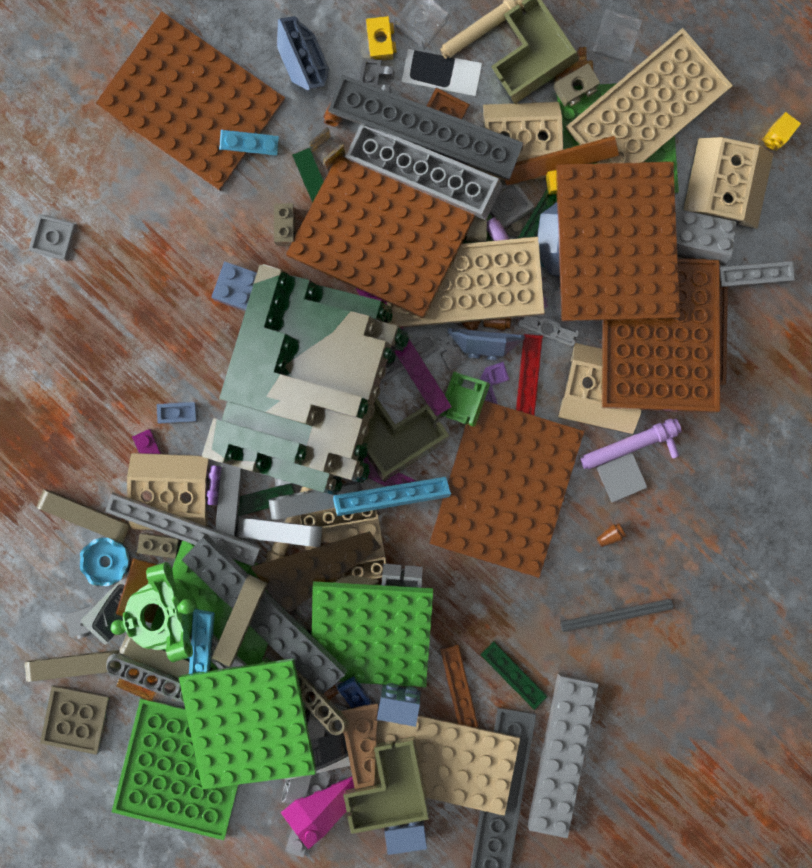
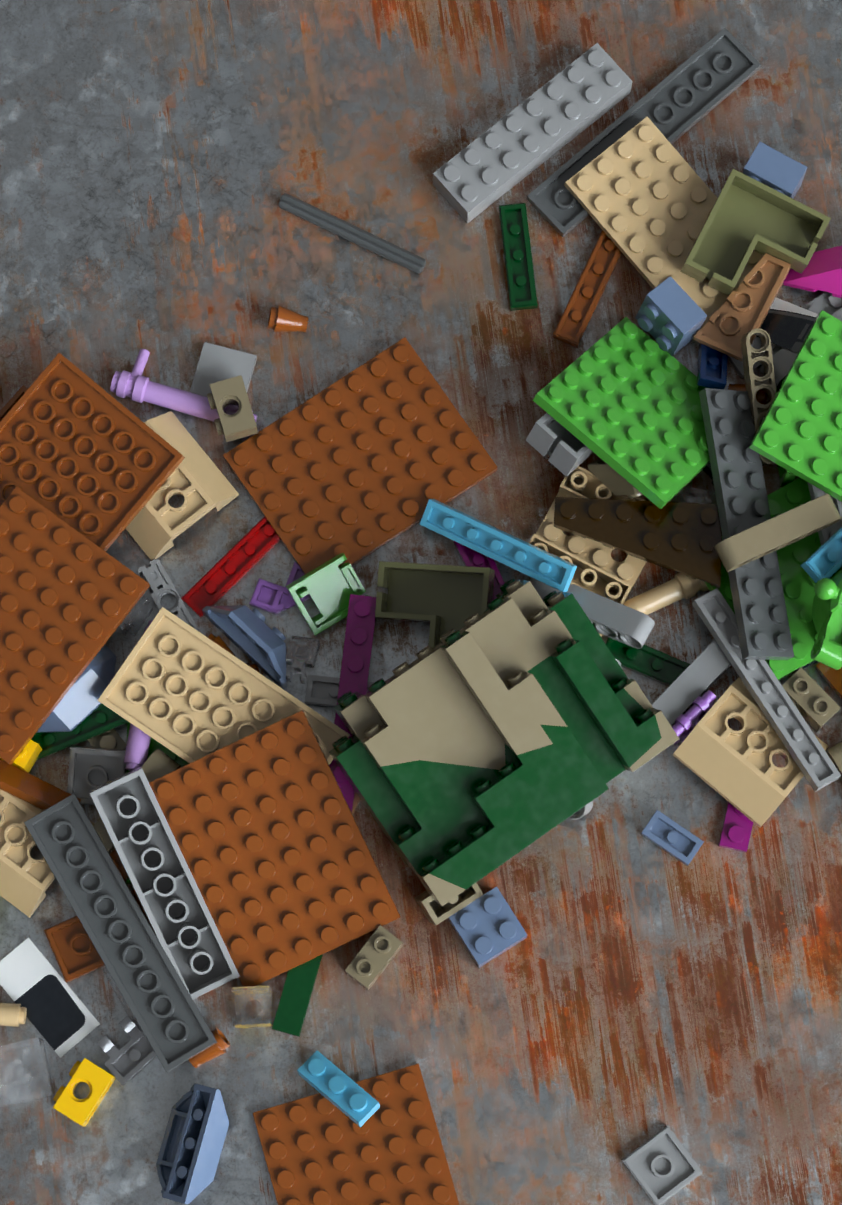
camera: 140 degrees left, 10 degrees down
beam [236,517,322,547] -> none
none -> dark tan brick [207,375,258,442]

